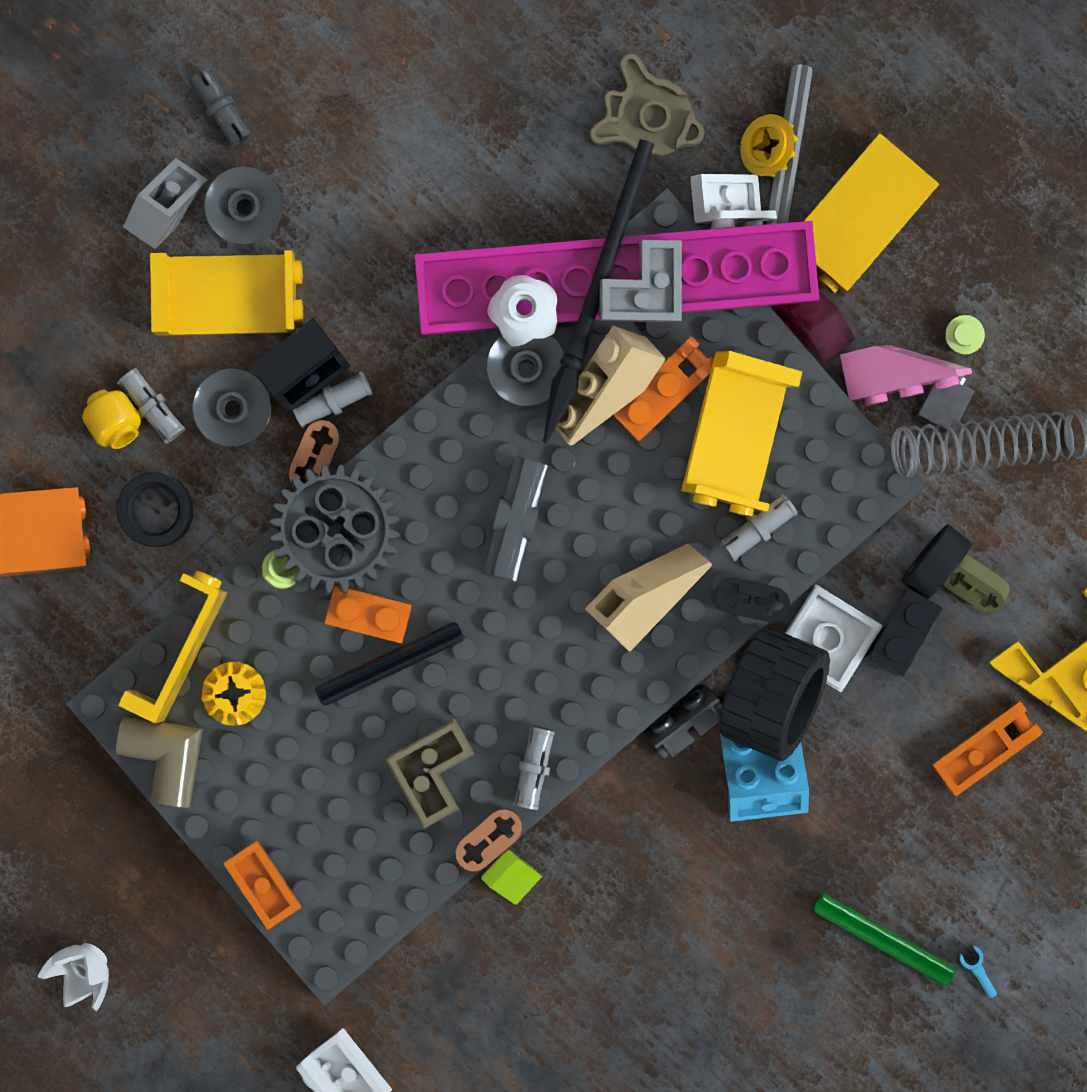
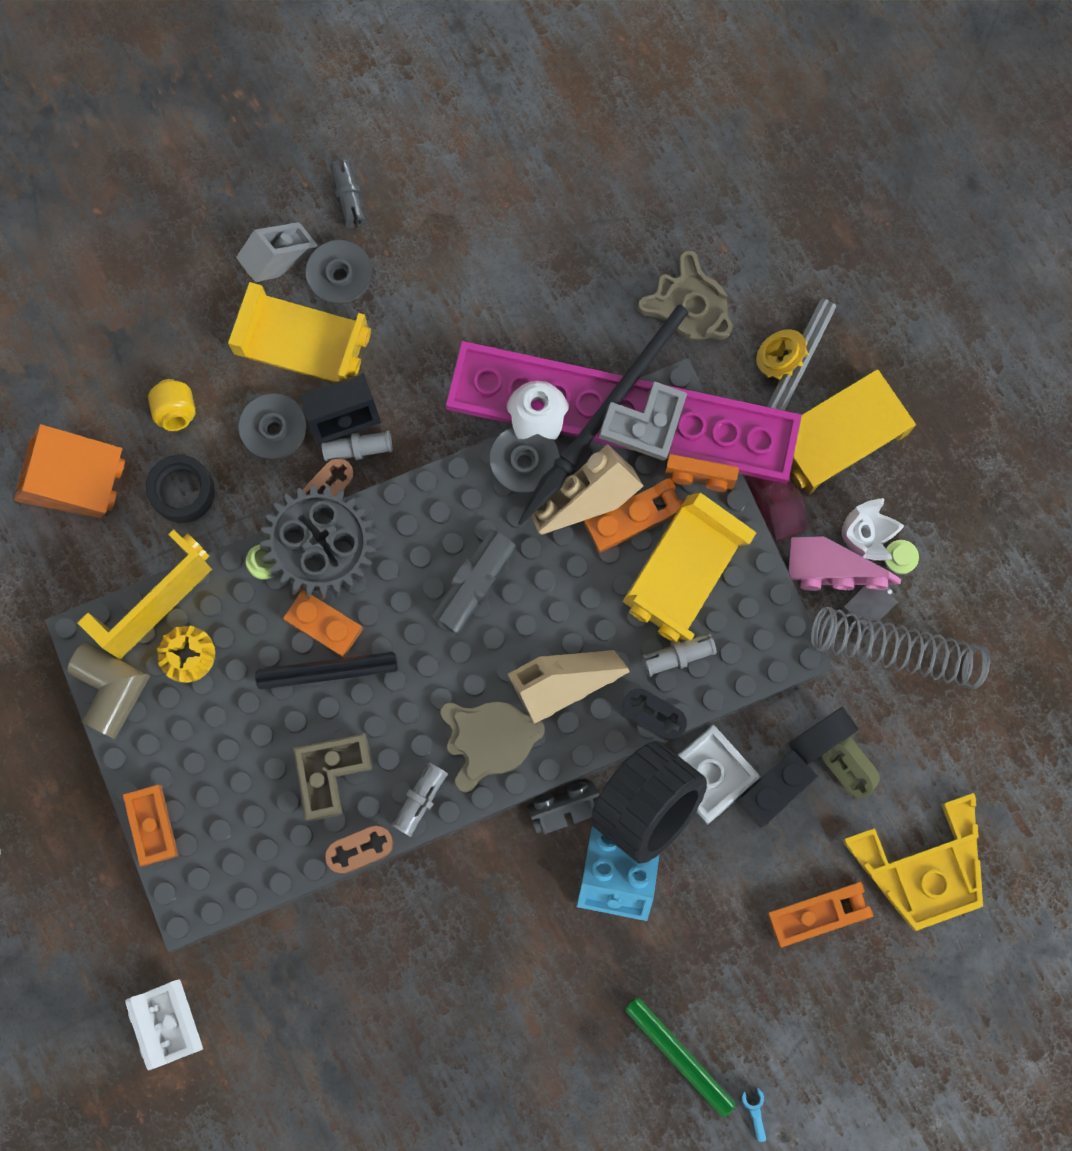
camera: 25 degrees right, 10 degrees down
light grey pin [117,368,186,444] -> none
lime tile [481,849,543,905] -> none
white bracket [691,174,777,229] -> none
none -> dark tan tile [440,702,545,793]
none -> orange plate [664,454,739,492]
none -> white piece [842,498,904,560]

